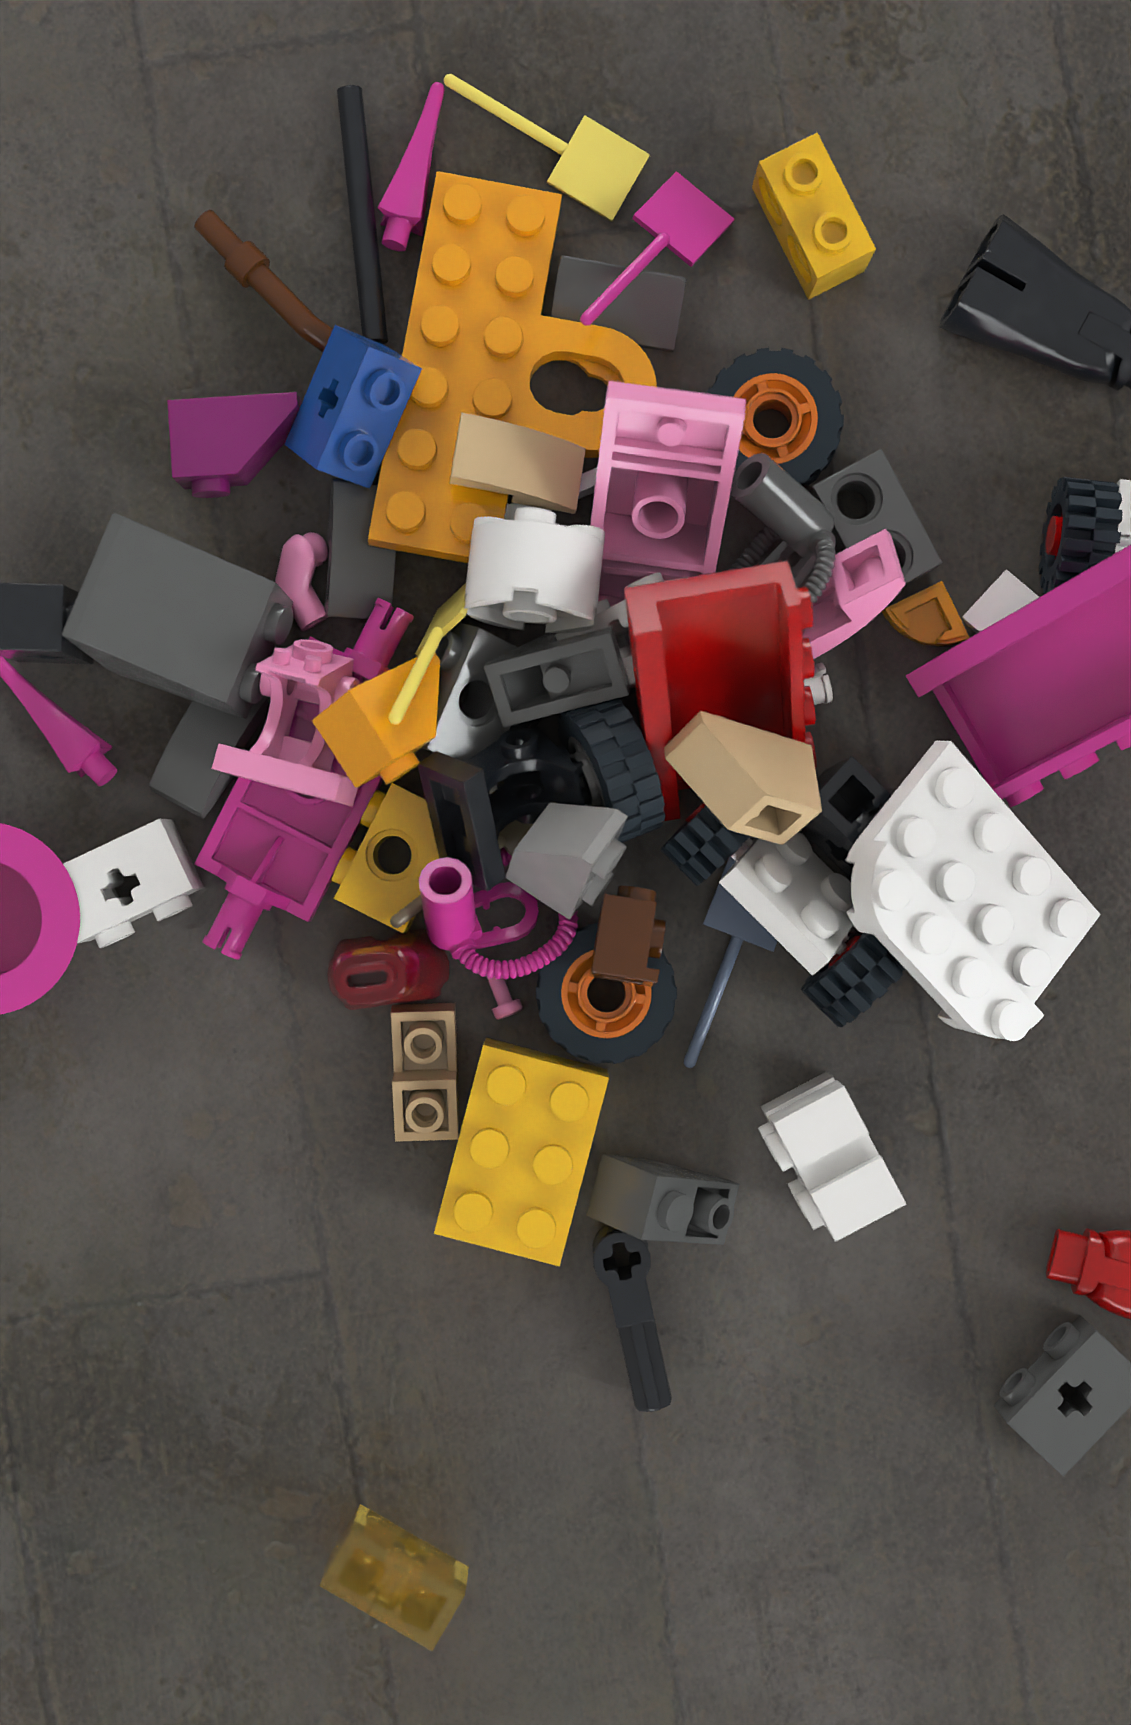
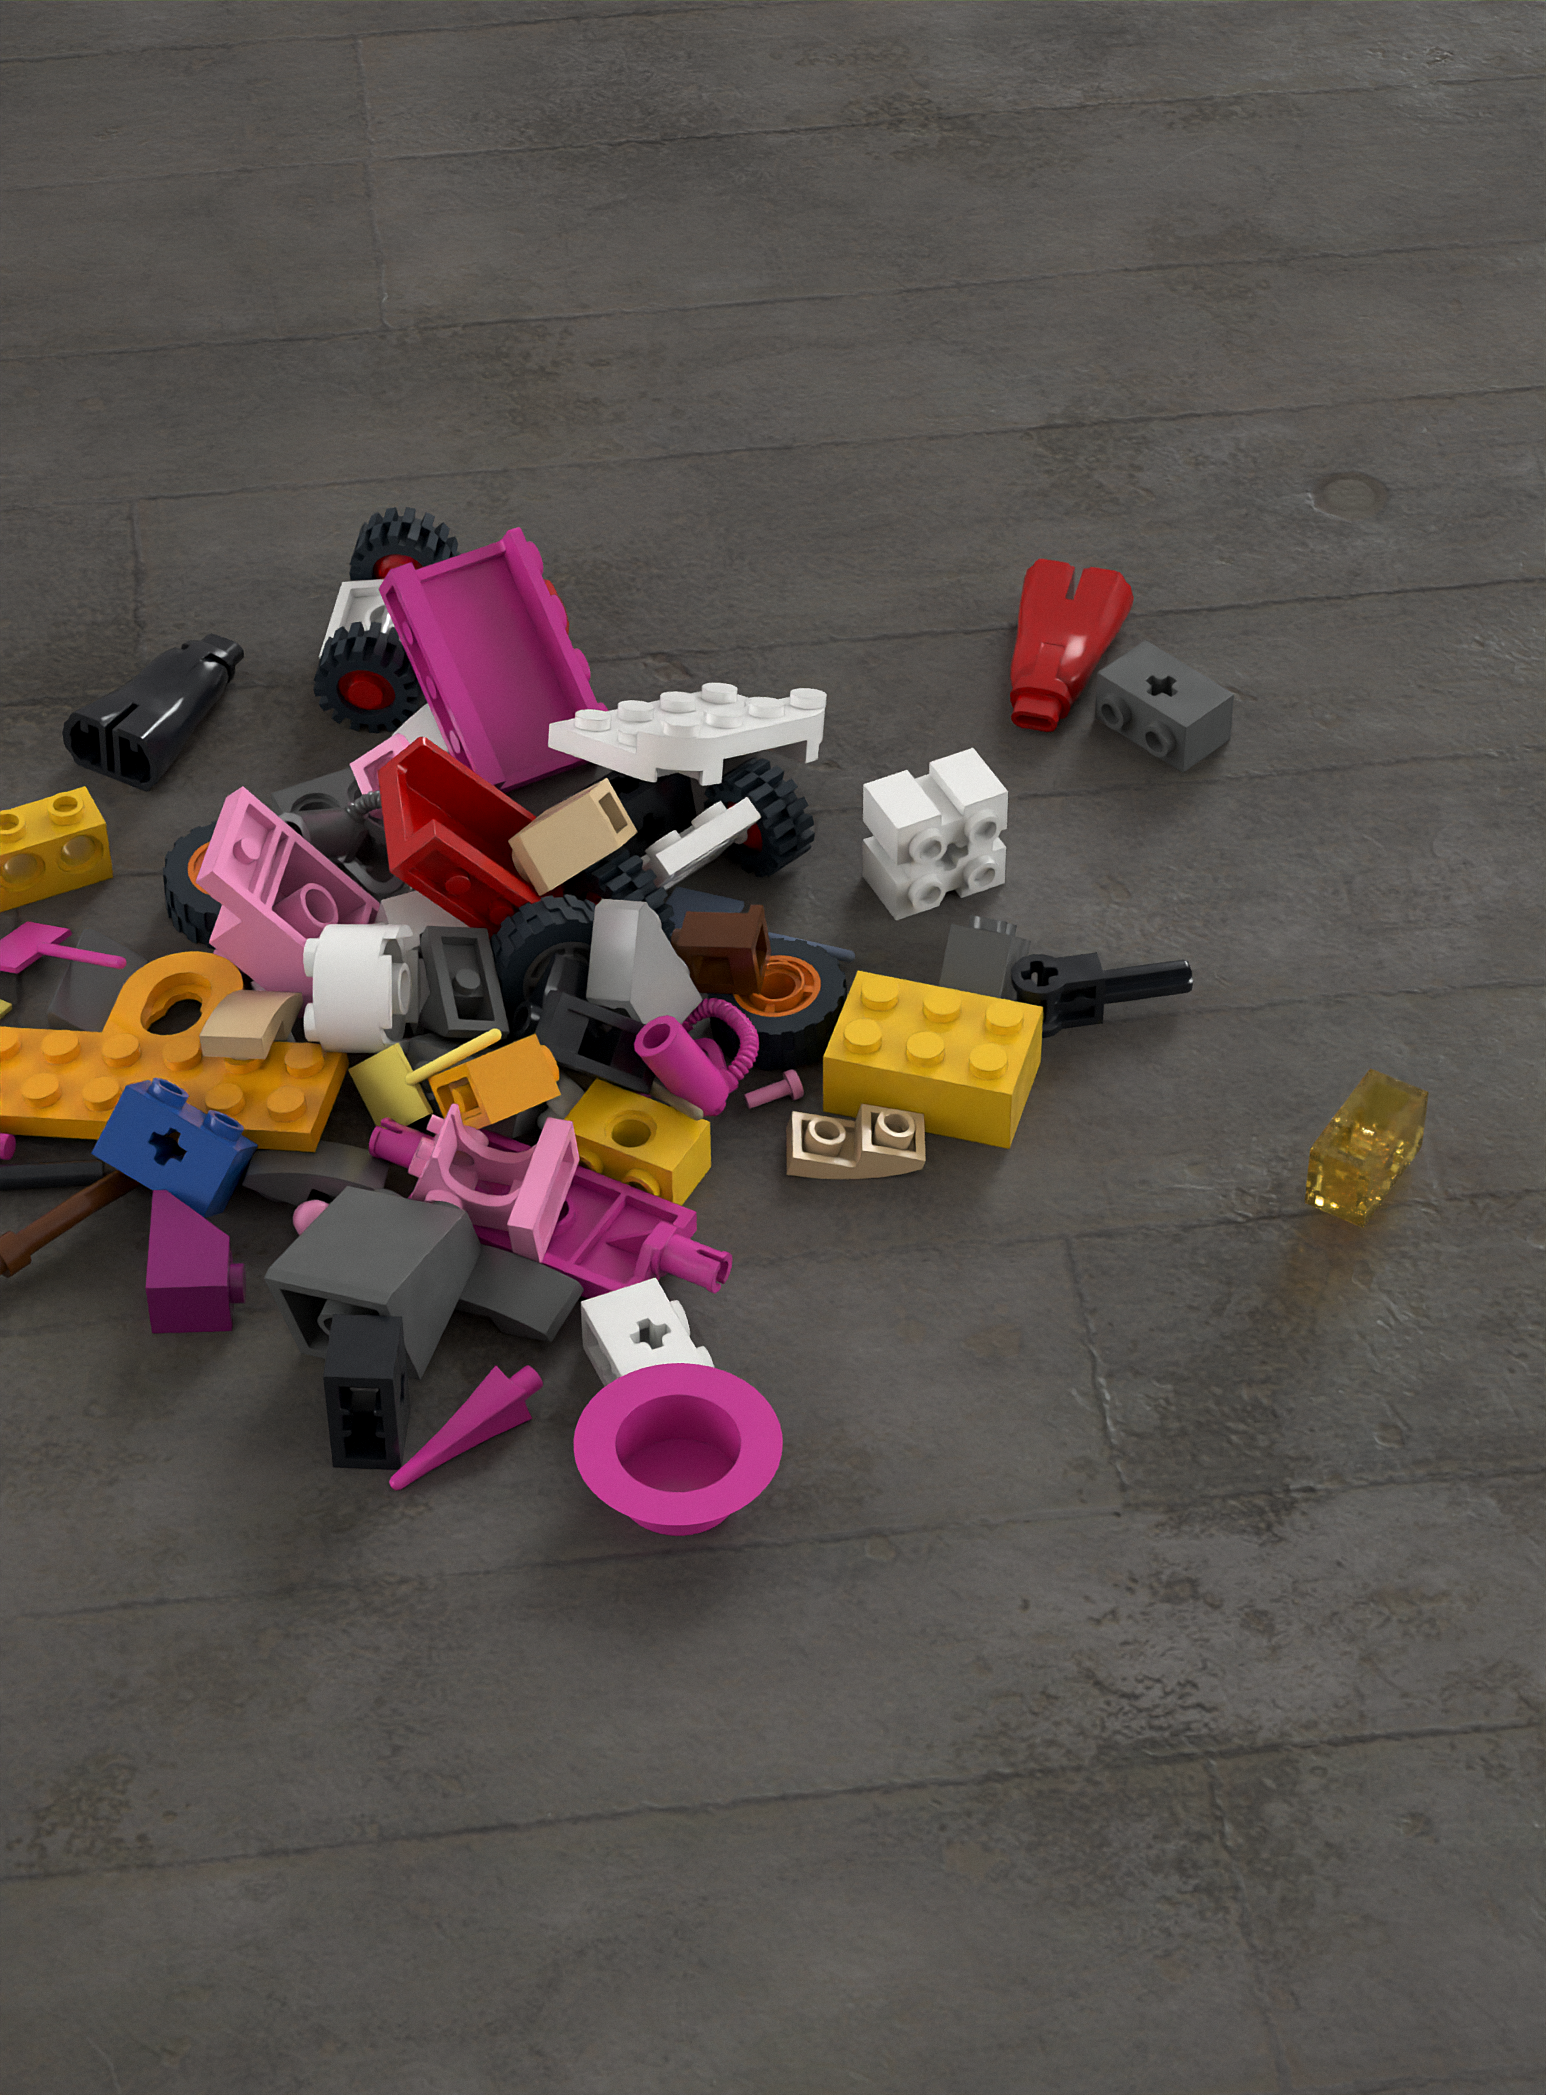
camera: 90 degrees left, 45 degrees down
dark red piece [328,929,450,1010] -> none

